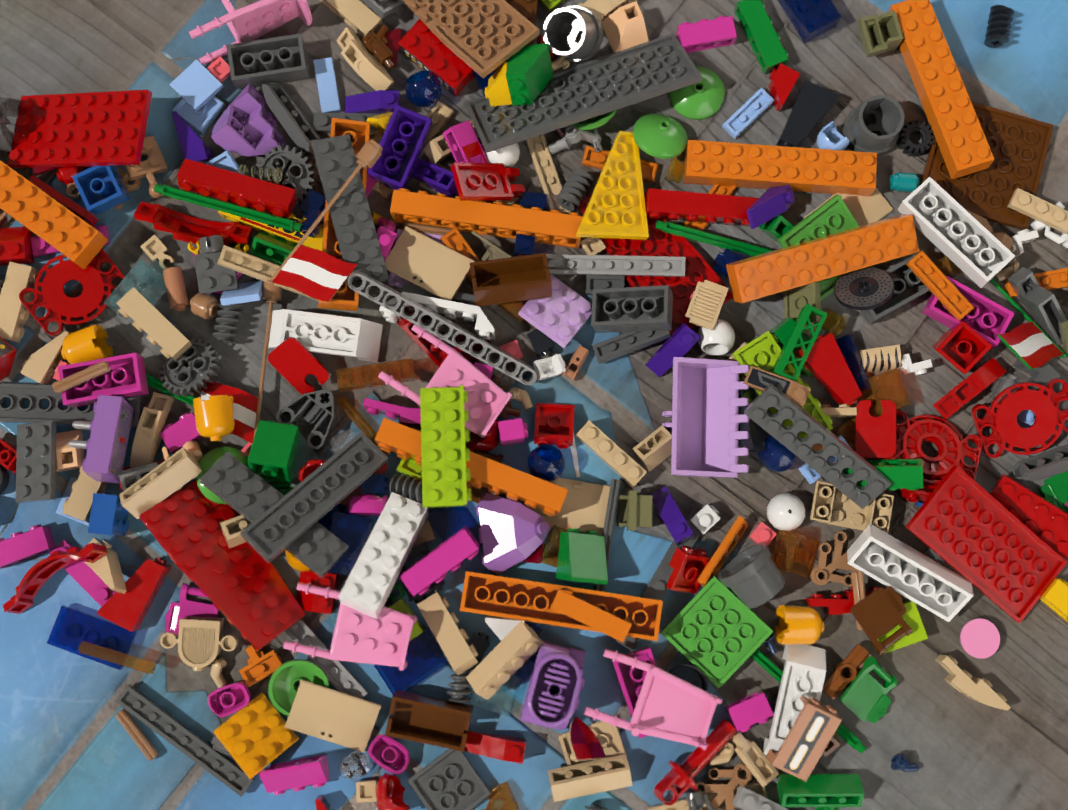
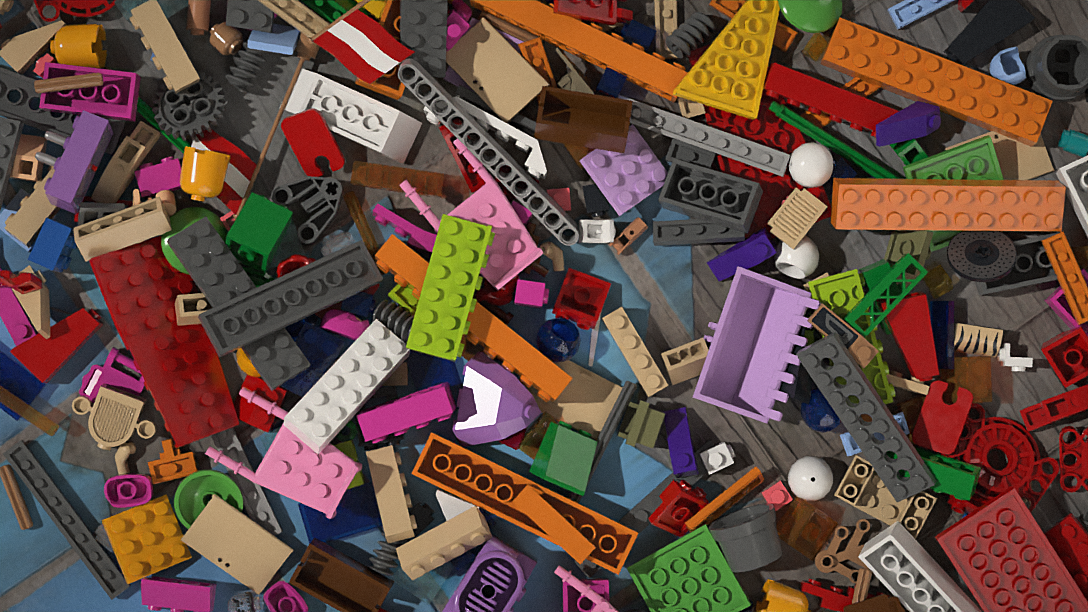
camera: 20 degrees right, 5 degrees up
none -> white helmet [788,142,833,188]

